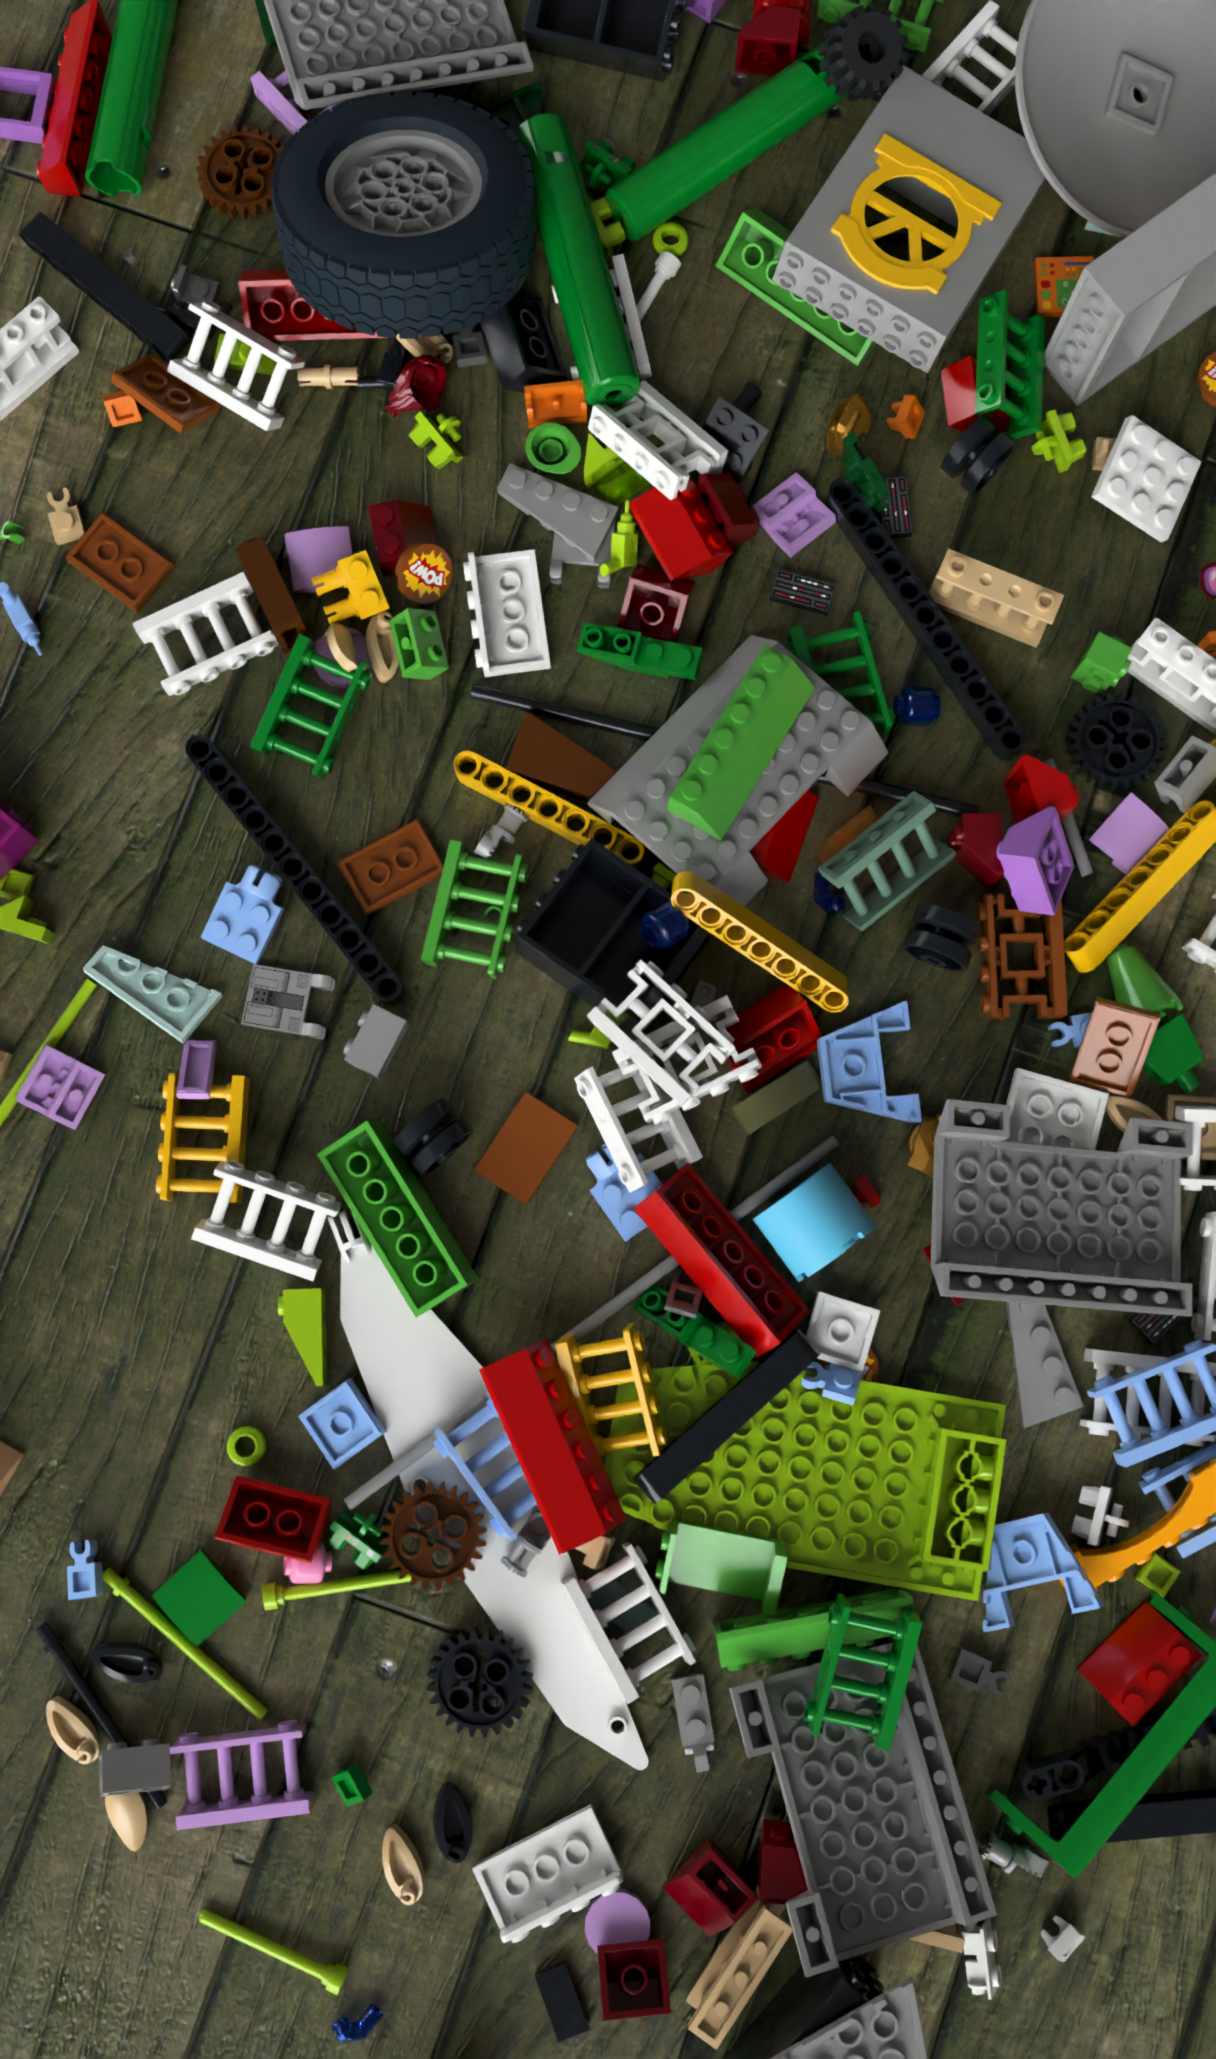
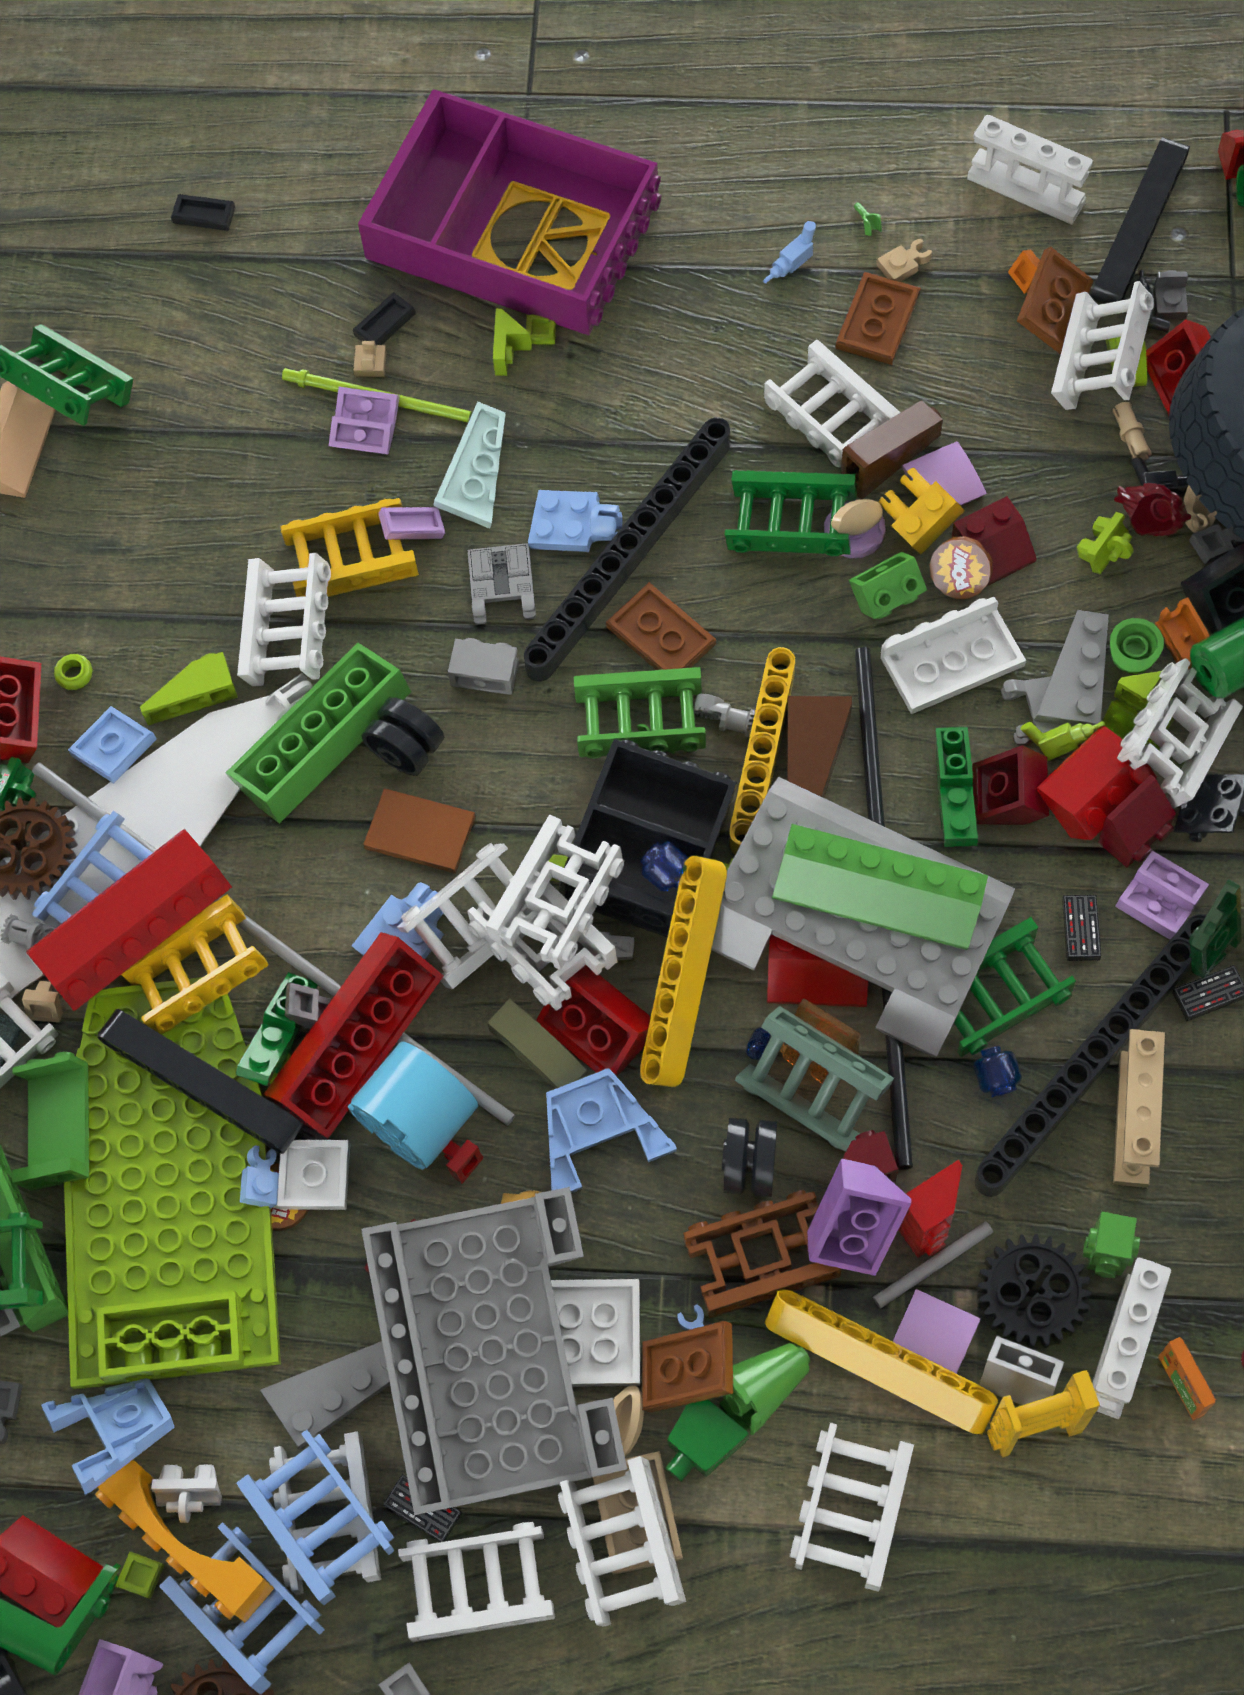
camera: 80 degrees right, 15 degrees down
tan arm [366,611,399,683] -> none

